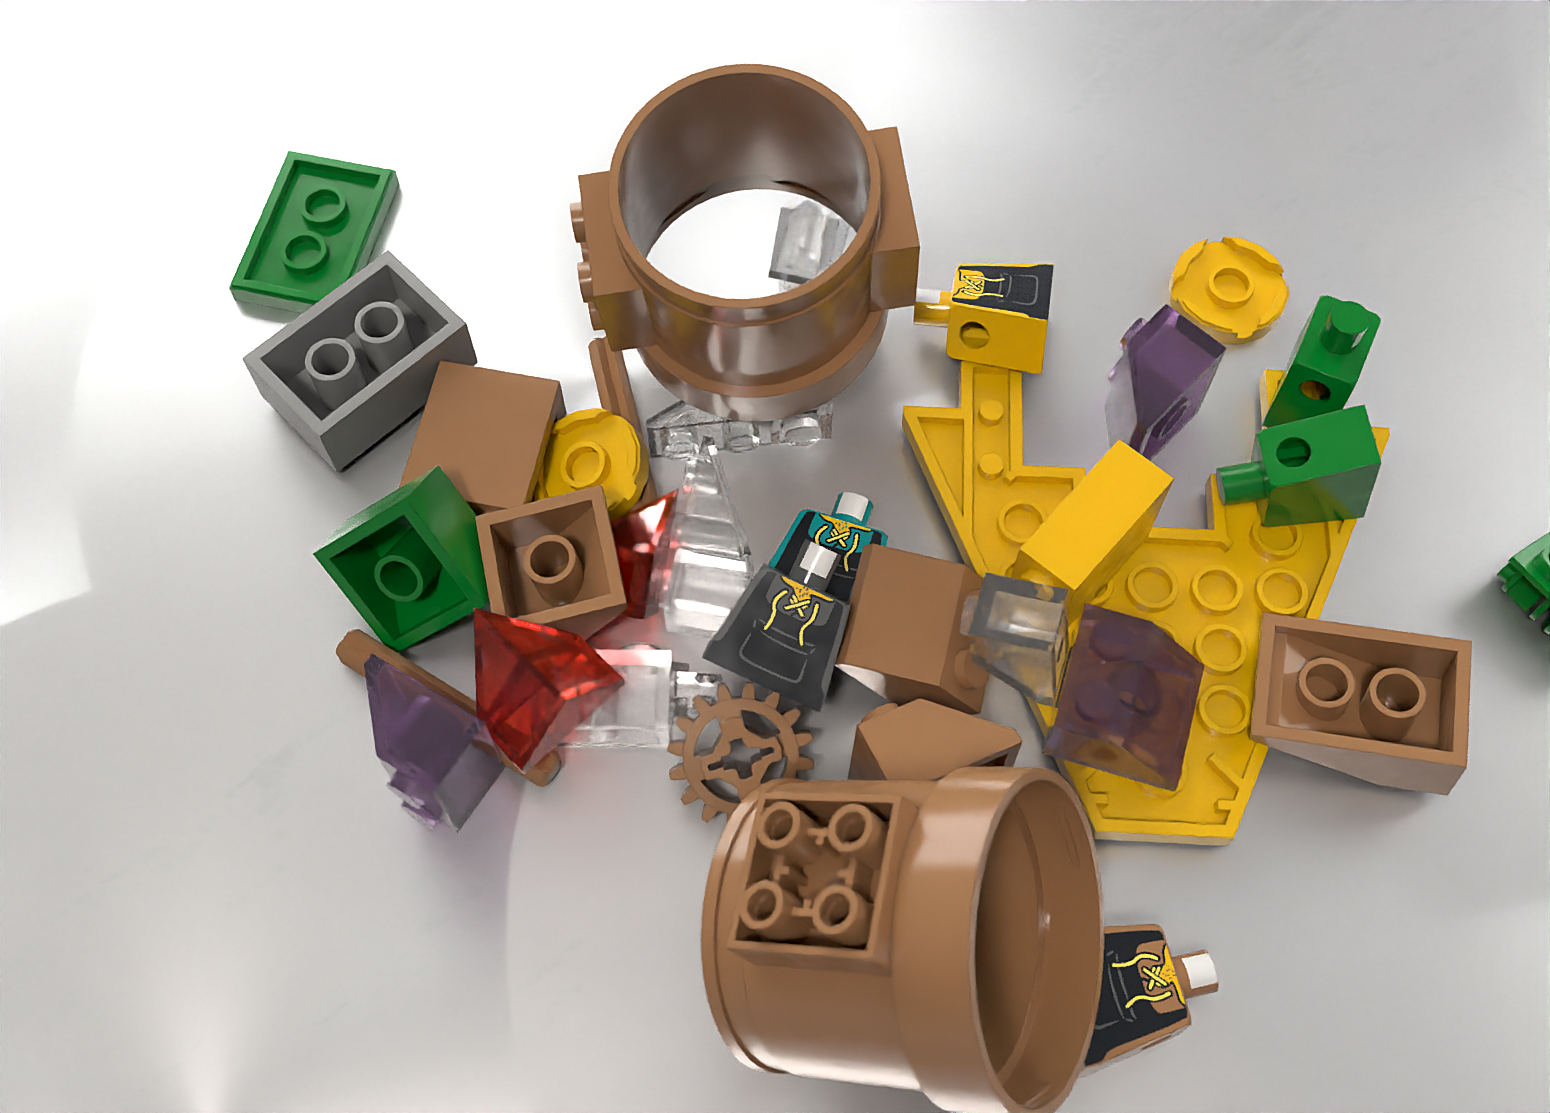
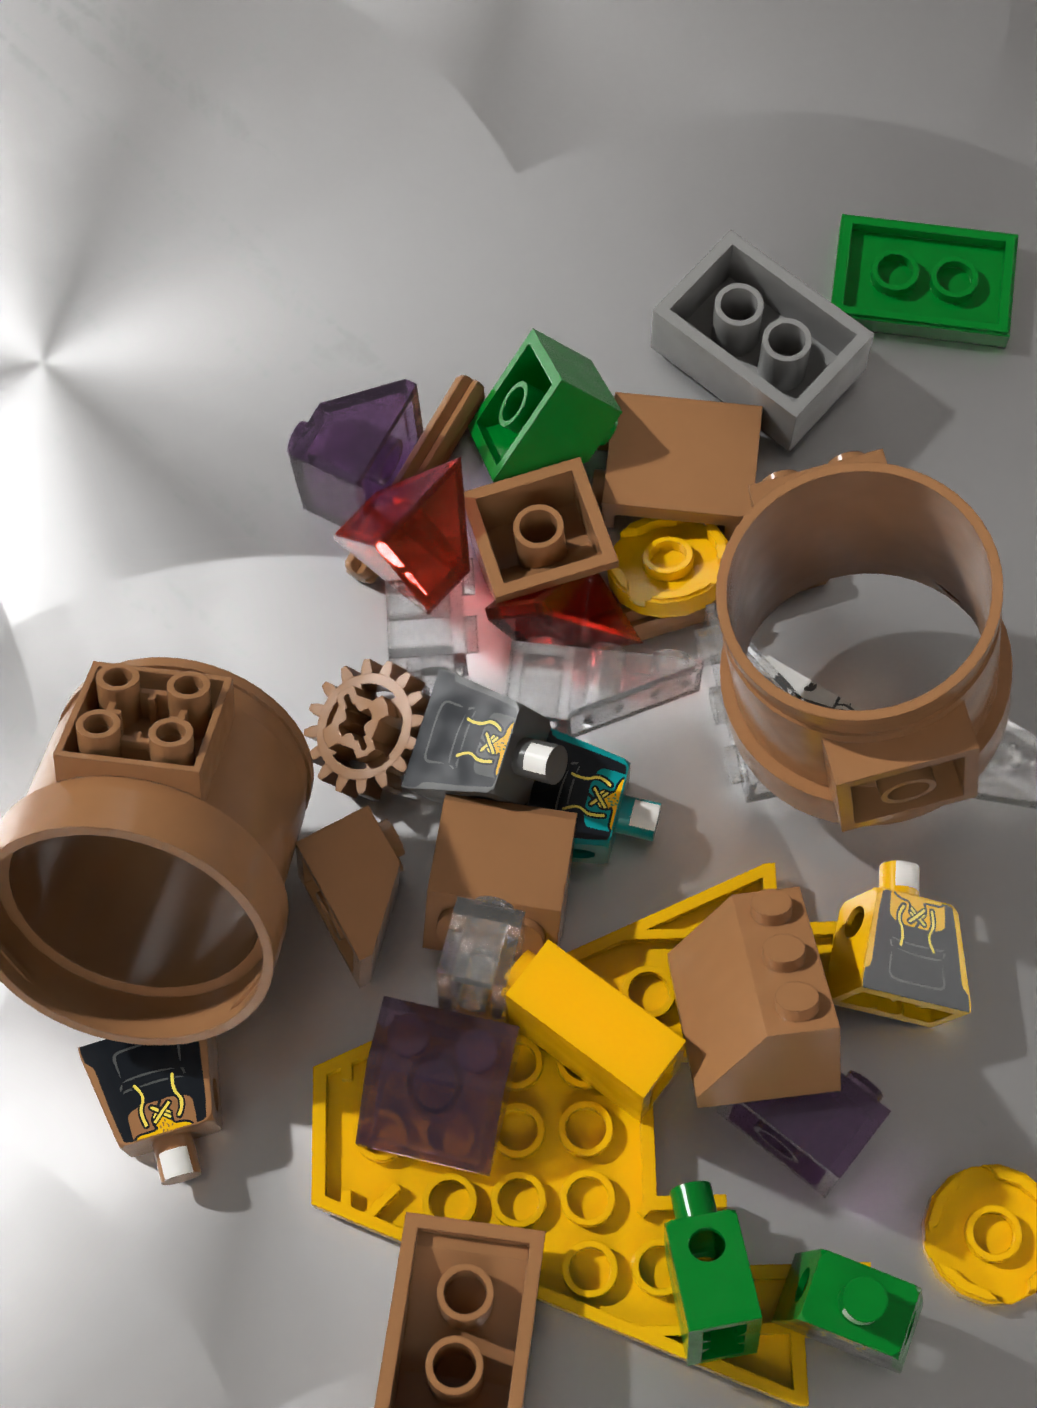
camera: 90 degrees right, 5 degrees up
none -> medium nougat slope [668,887,841,1108]

